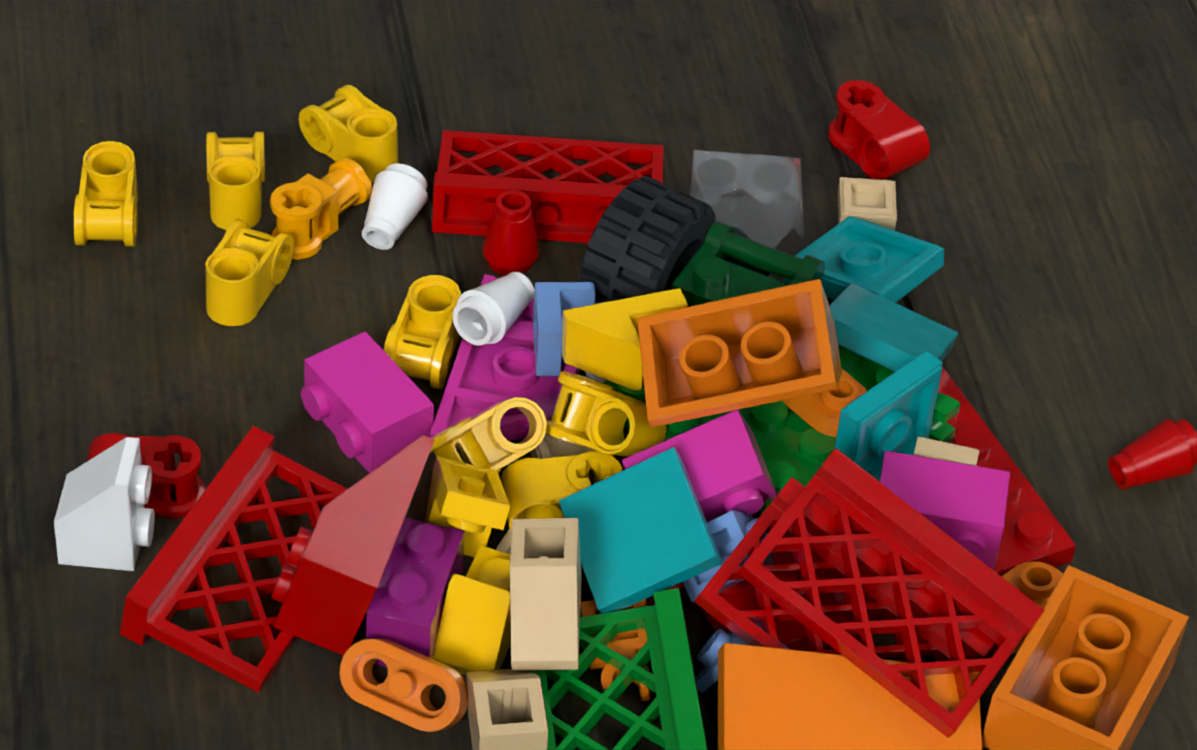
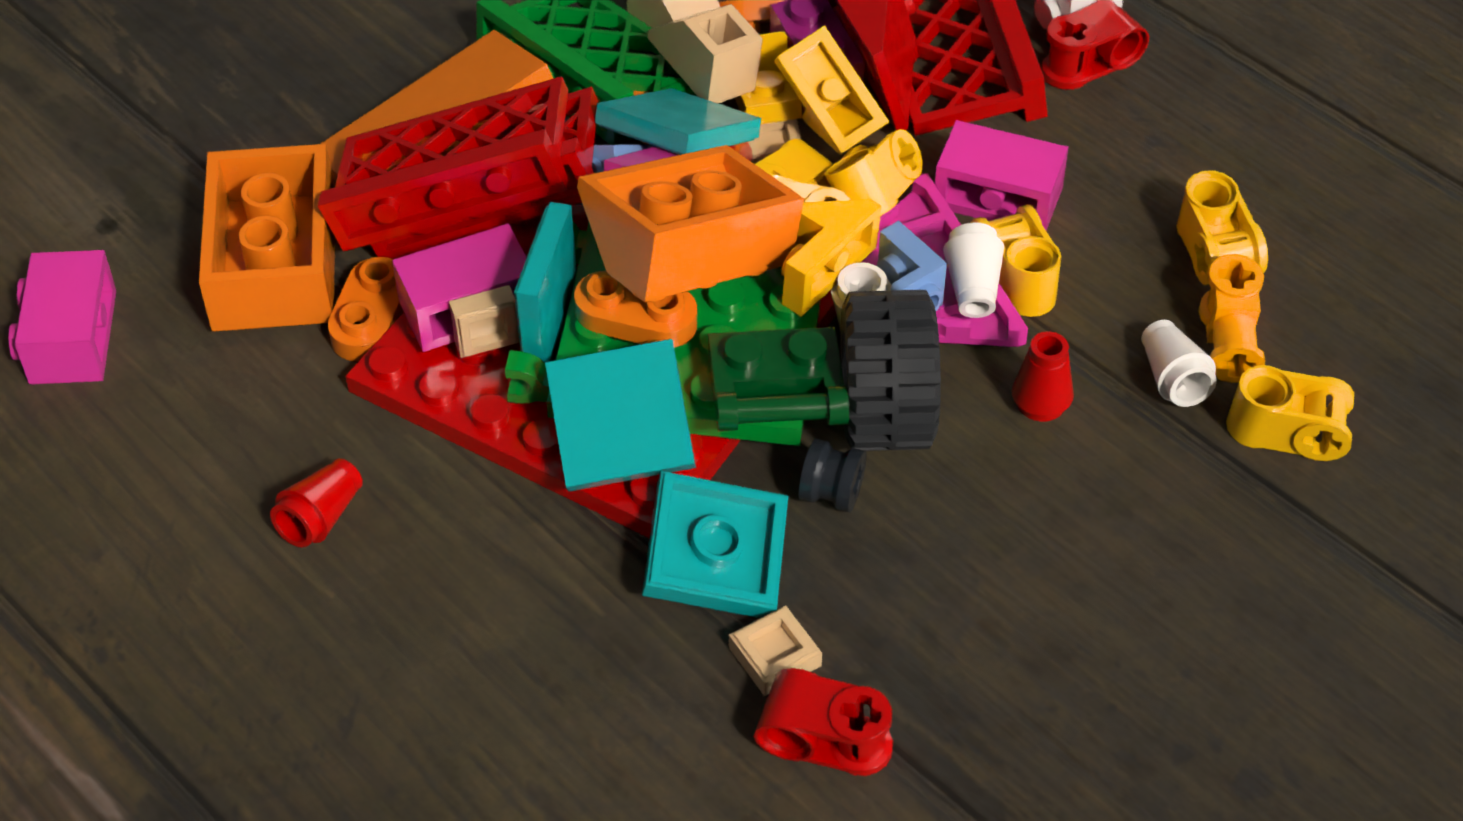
camera: 150 degrees right, 5 degrees up
yellow piece [74,141,138,247] -> none
yellow piece [206,132,265,230] -> none
red fence [432,130,664,243] -> none
clear piece [689,150,805,248] -> none

